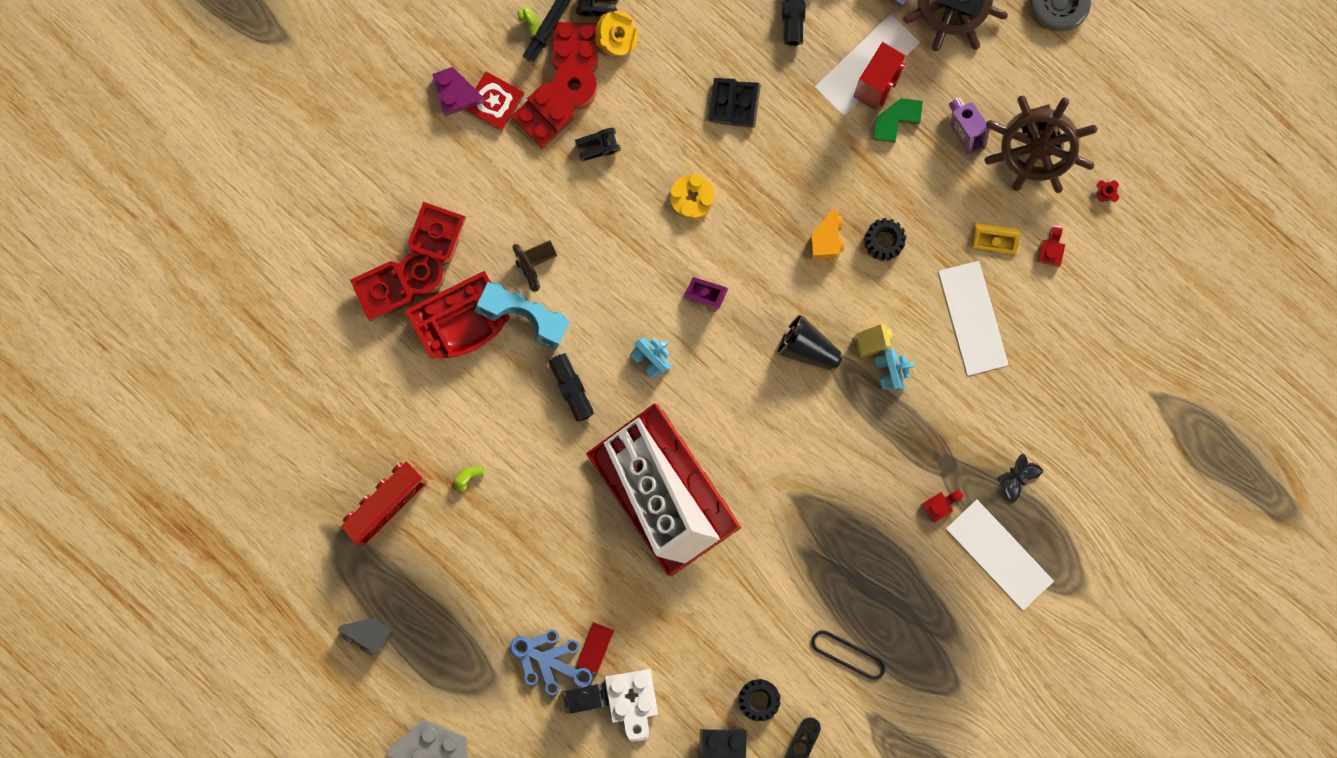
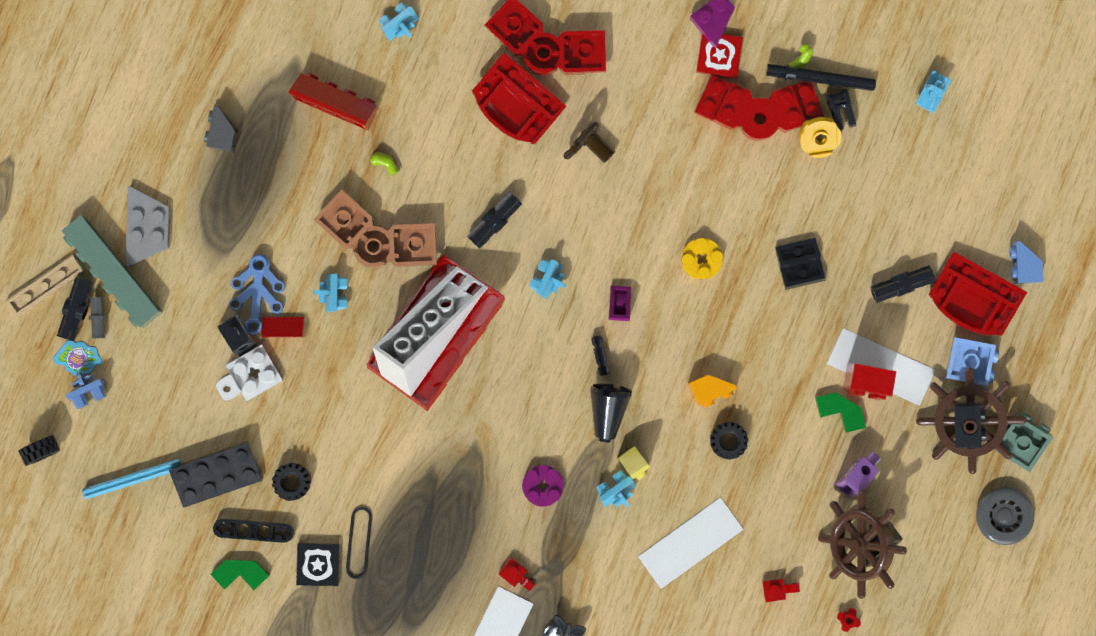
camera: 75 degrees right, 5 degrees up
medium azure arch [474,282,570,350] -> none
black piece [575,128,621,162] -> none
yellow slope [972,222,1021,255] -> none
none -> black tile [296,543,340,586]
none -> medium azure hips [313,274,348,312]
none -> nougat plate [314,189,437,268]
none -> medium azure hips [379,3,419,41]
none -> magenta plate [522,465,564,507]
none -> black axle [591,335,610,376]

